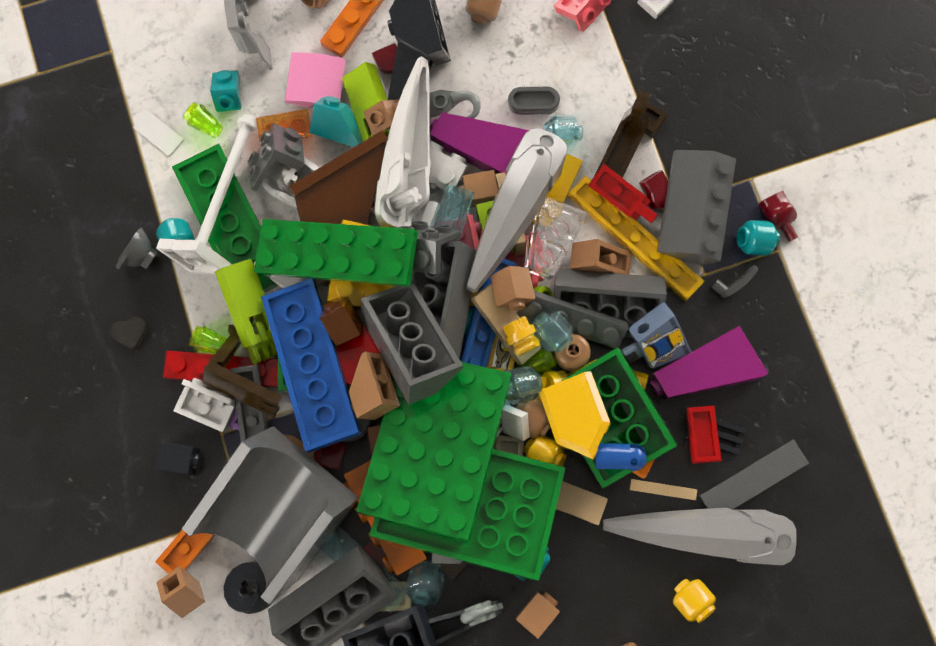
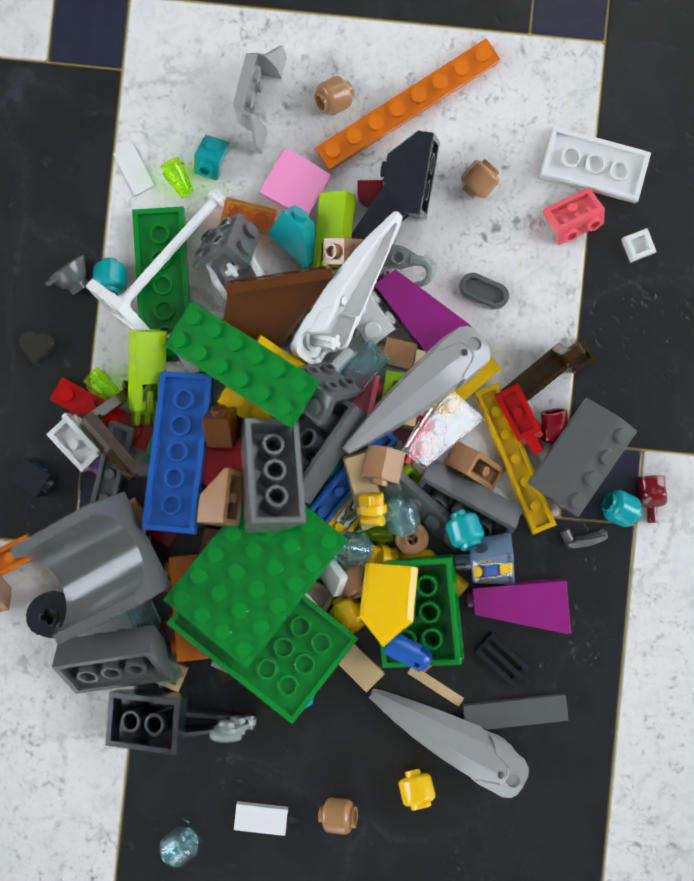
camera: 20 degrees right, 10 degrees up
clear light blue head [405,561,445,606] -> none
medium nougat brick [515,591,560,639] -> none
clear light blue head [543,115,583,150] -> none
red tile [685,406,721,464] -> none
none -> teal head [445,510,484,551]

